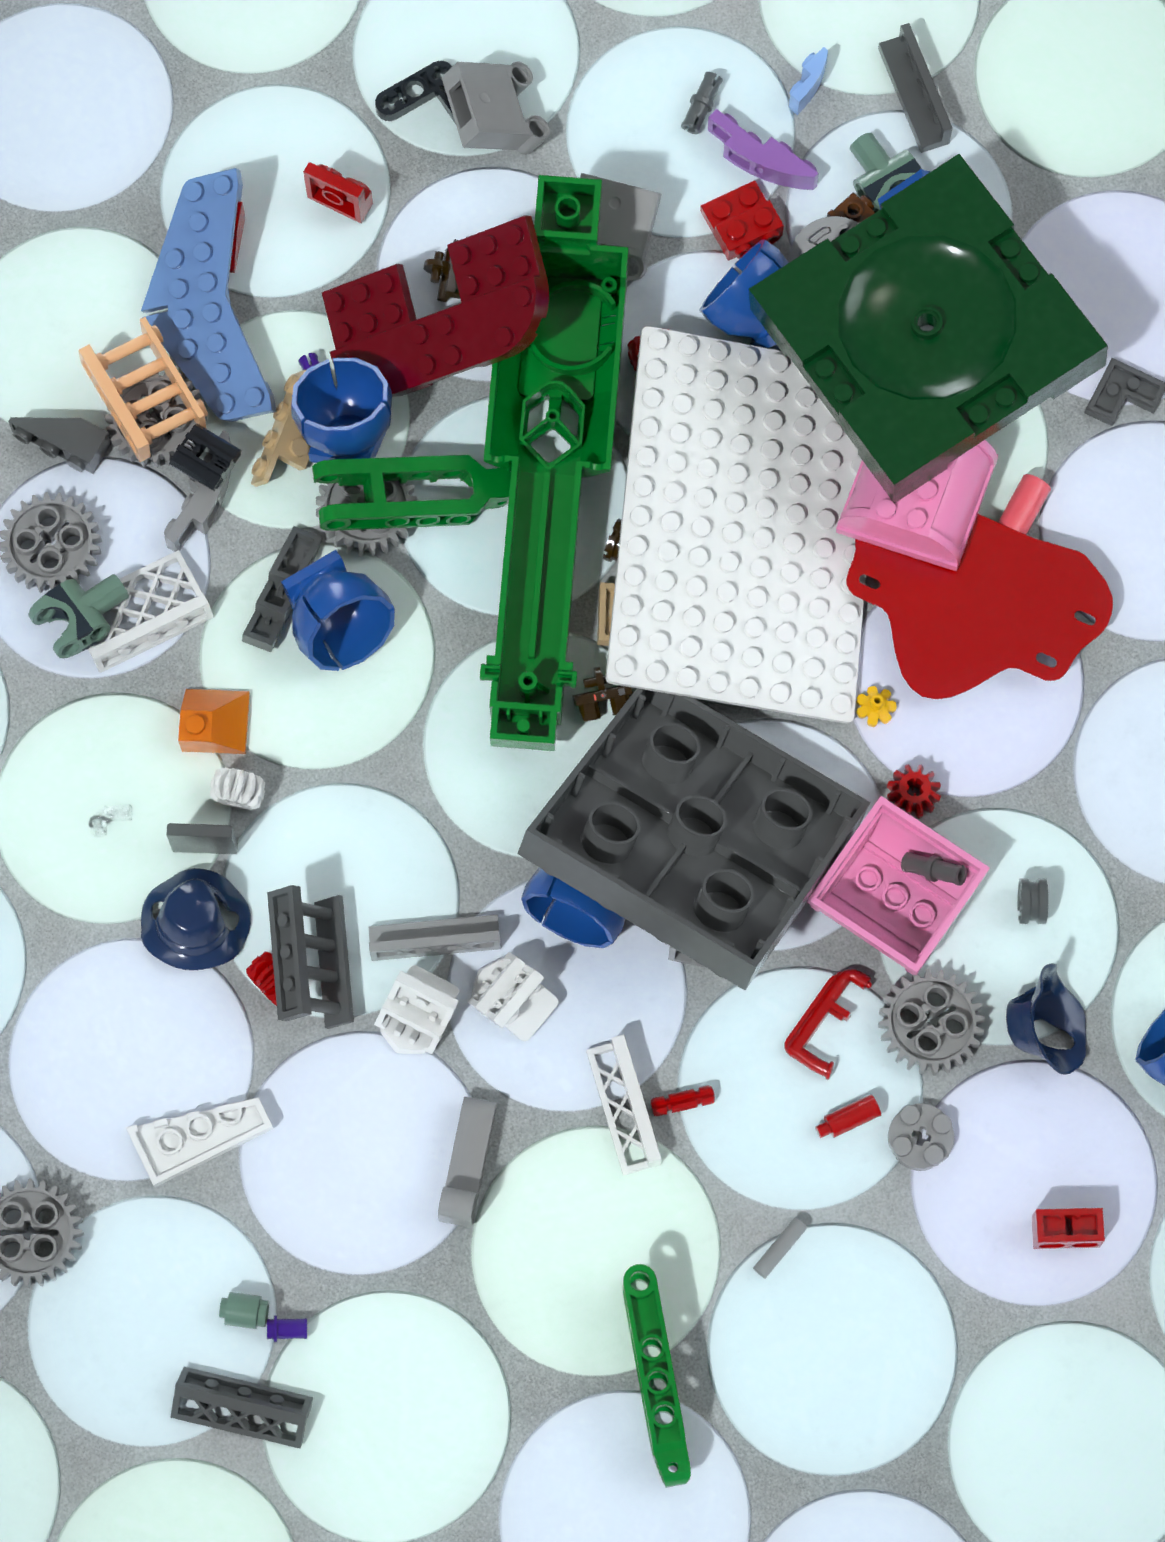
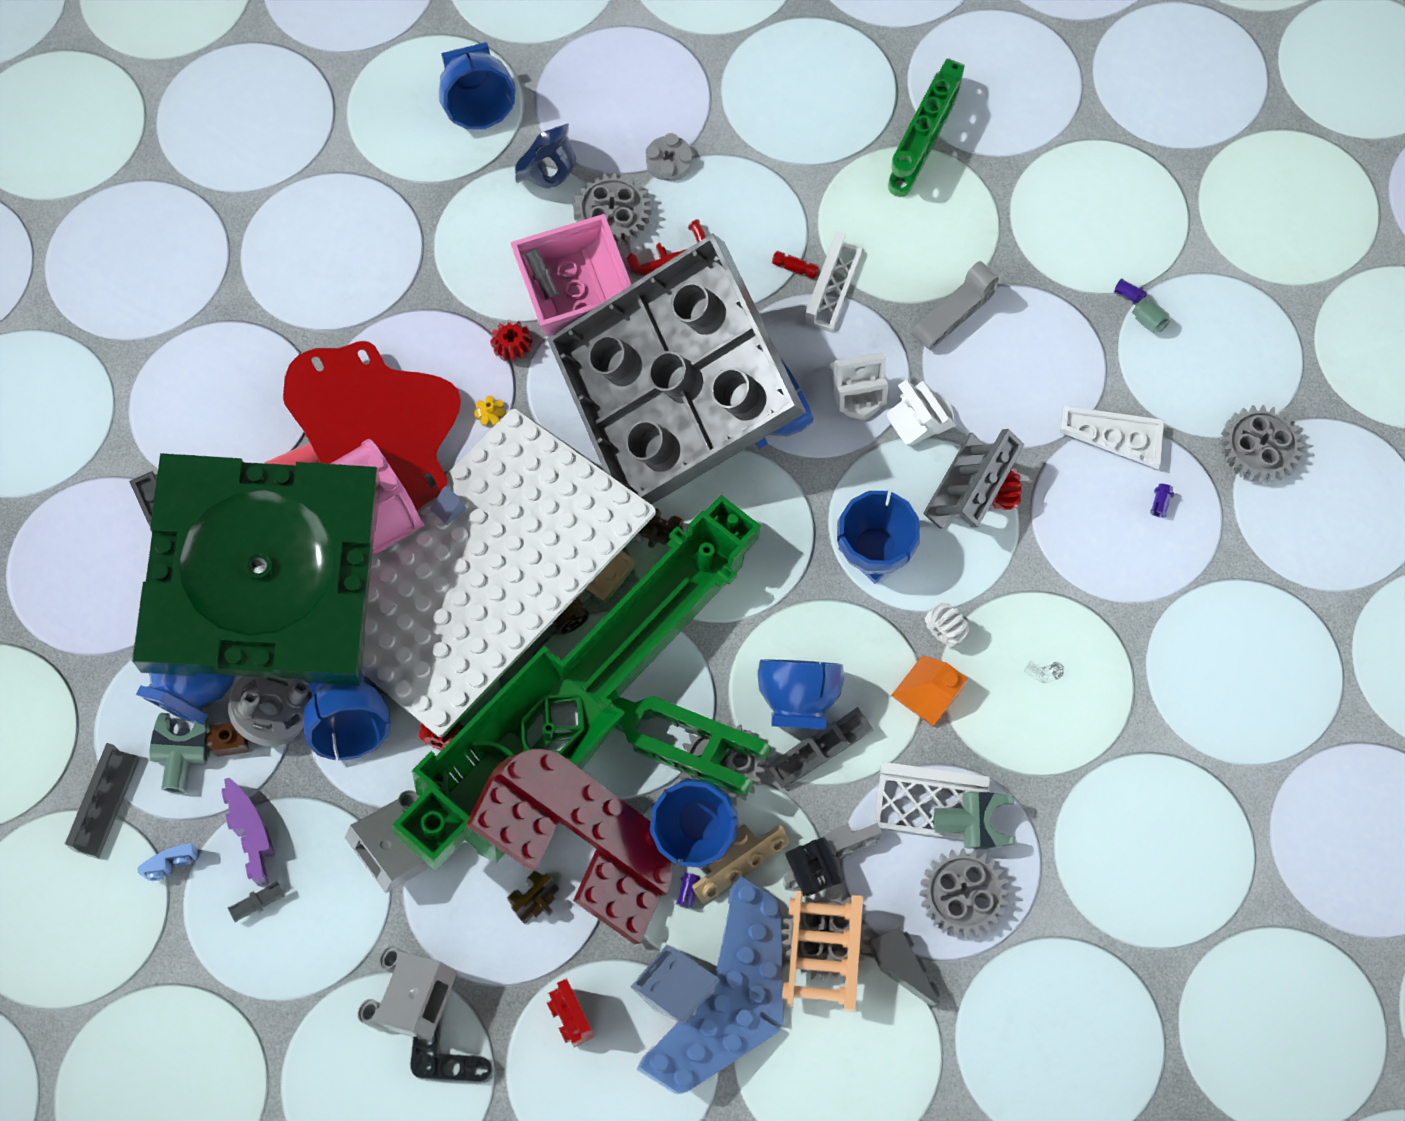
camera: 145 degrees left, 5 degrees down
dark blue piece [141,868,251,971] -> none
dark grey tile [166,823,238,854] -> none
dark grey fence [170,1366,313,1449] -> none
light grey fence [368,915,501,961] -> none
red plate [700,180,784,261] -> none
light grey piece [753,1217,808,1279] -> none
red cylinder [815,1094,881,1138] -> none
dark grey wheel [1017,878,1048,924] -> none
red brick [1032,1208,1105,1249] -> none
none -> sand blue slope [431,486,466,525]
none -> sand blue slope [631,945,720,1024]
none -> blue plate [837,491,920,584]
none -> dark purple pin [1150,483,1175,518]

